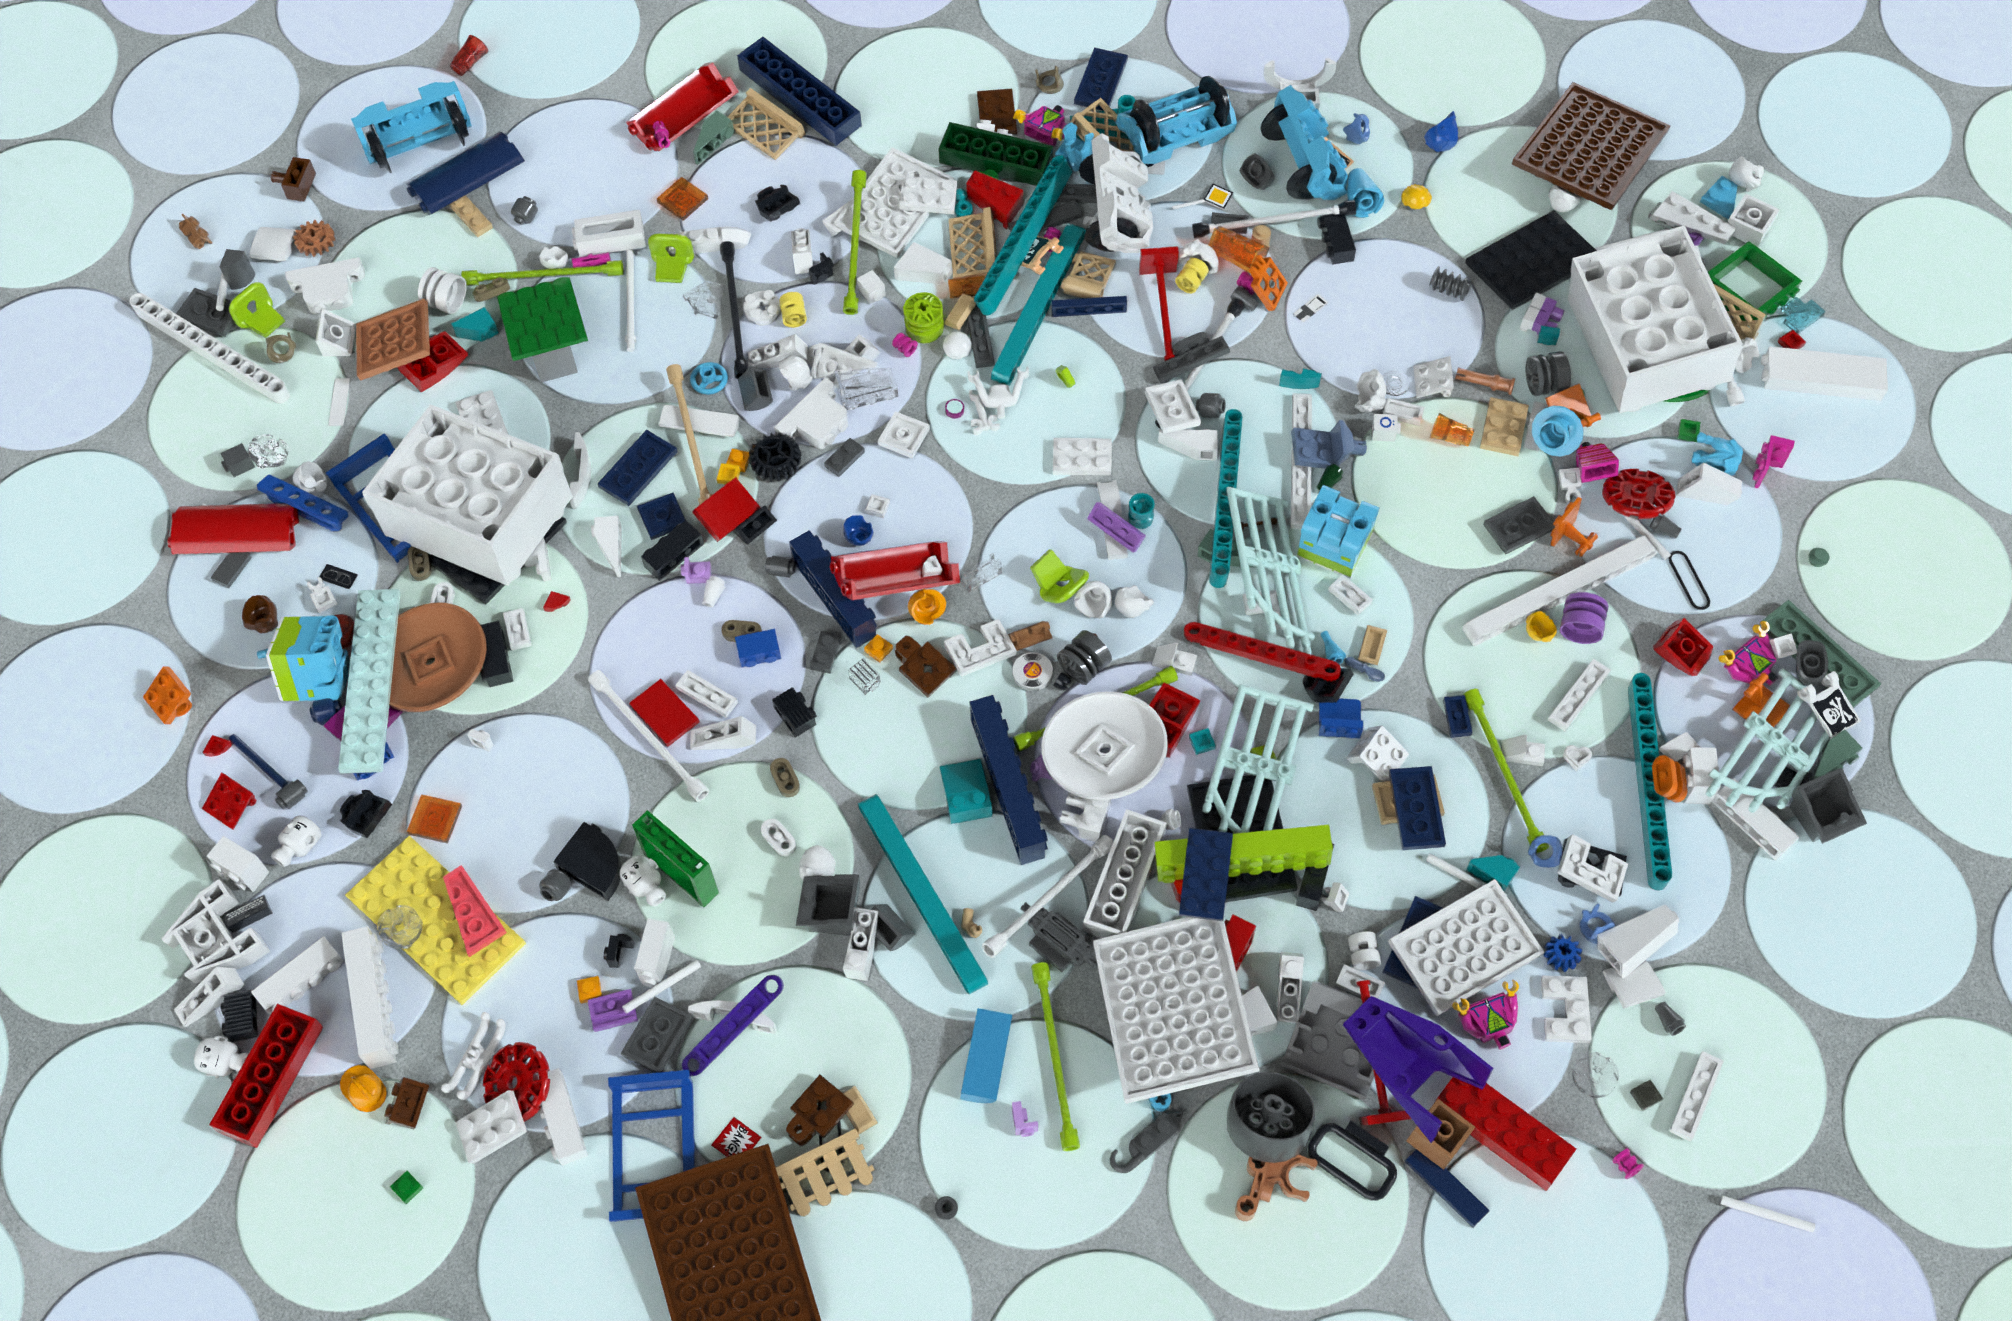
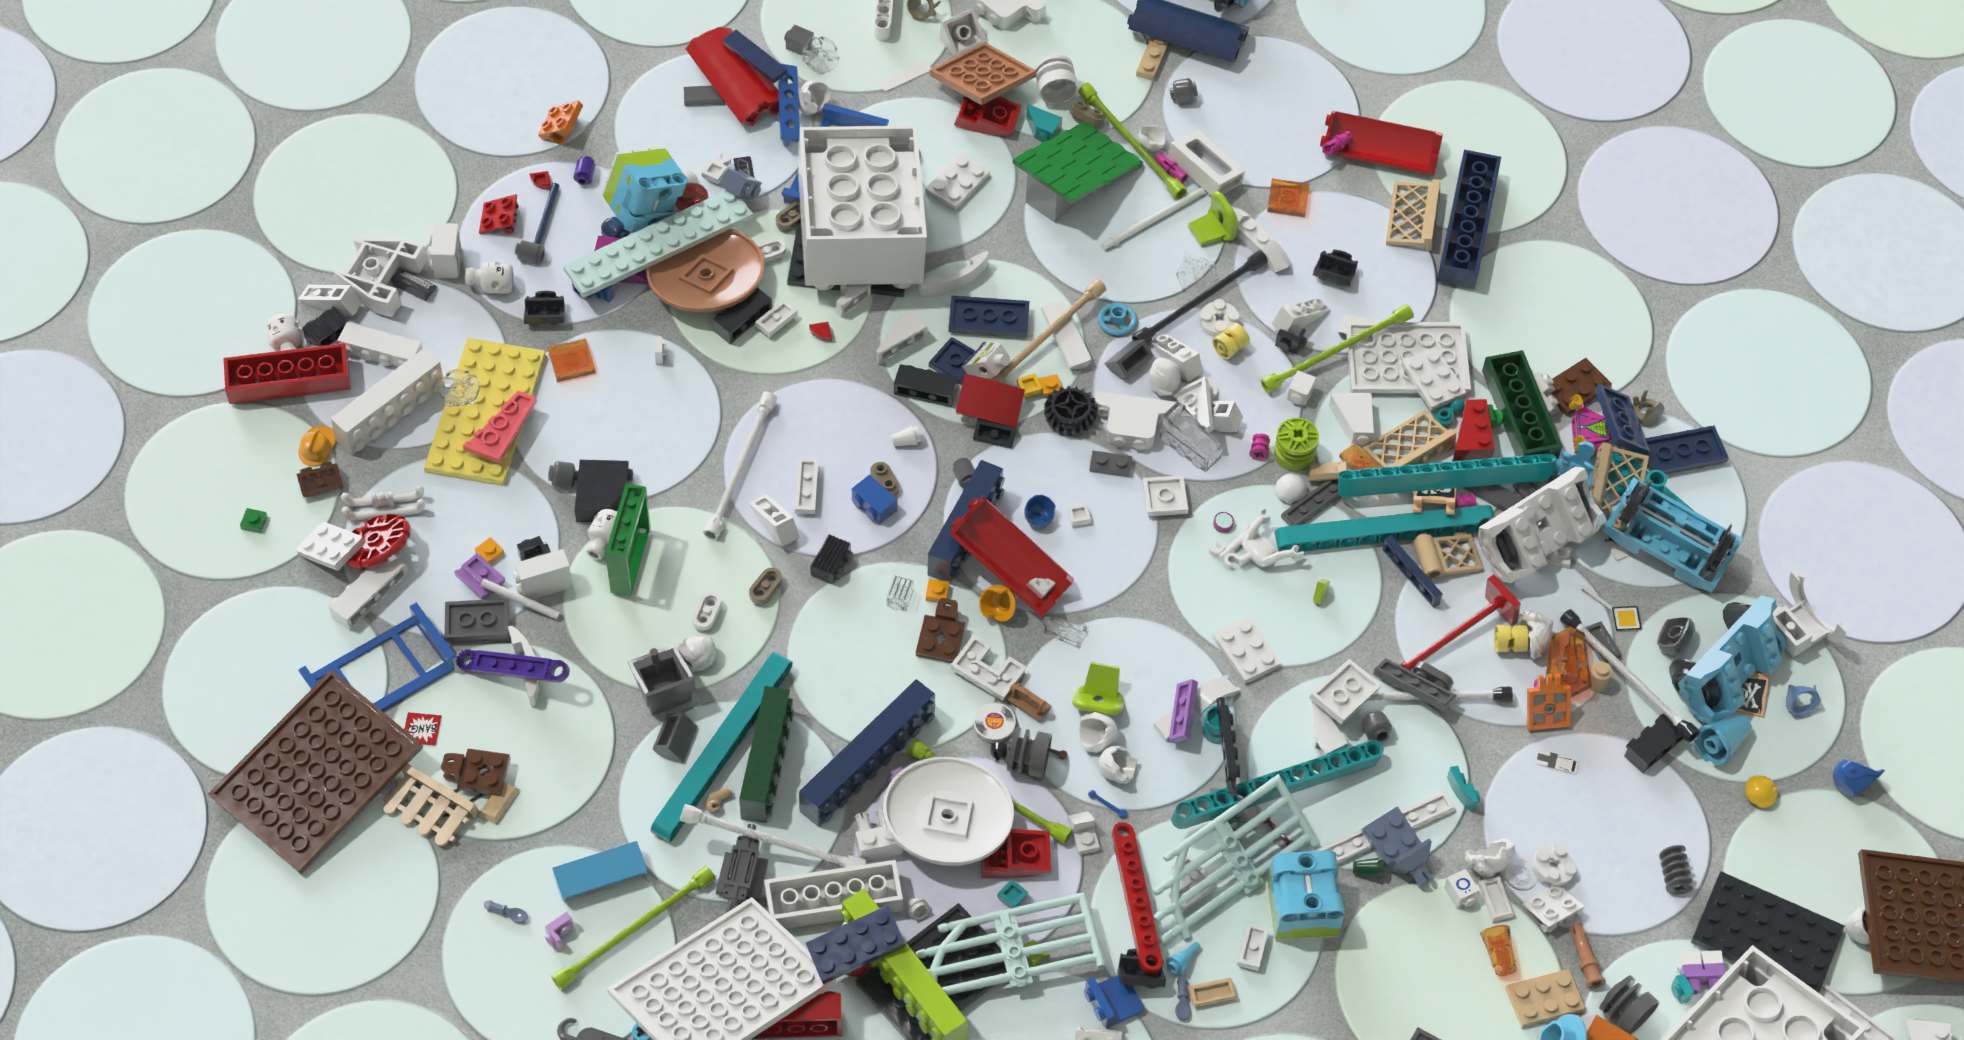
camera: 55 degrees right, 5 degrees down
reddish brown hair [242,595,278,633] -> none
red tile [629,679,700,747] -> none
lavender bracket [681,557,711,584] -> none
sand green slope [693,110,735,165] -> none
dark grey plate [810,631,841,674] -> none
white slope [843,908,878,981] -> none
dark grey plate [935,1196,958,1220] -> none
teal slope [939,759,992,824] -> none
dark grey cone [1230,286,1259,312] -> none
none -> sand blue piece [484,900,528,923]
none -> dark purple brick [573,156,596,185]
none -> sand blue brick [720,169,762,200]
none -> dark blue tile [722,29,788,83]
none -> dark green brick [739,686,794,823]
none -> white torso [962,342,1010,379]
none -> blue hinge [1088,790,1127,819]
none -> black plate [1216,697,1240,795]
none -> white plate [1531,844,1577,887]
none -> dark blue plate [1595,384,1650,455]

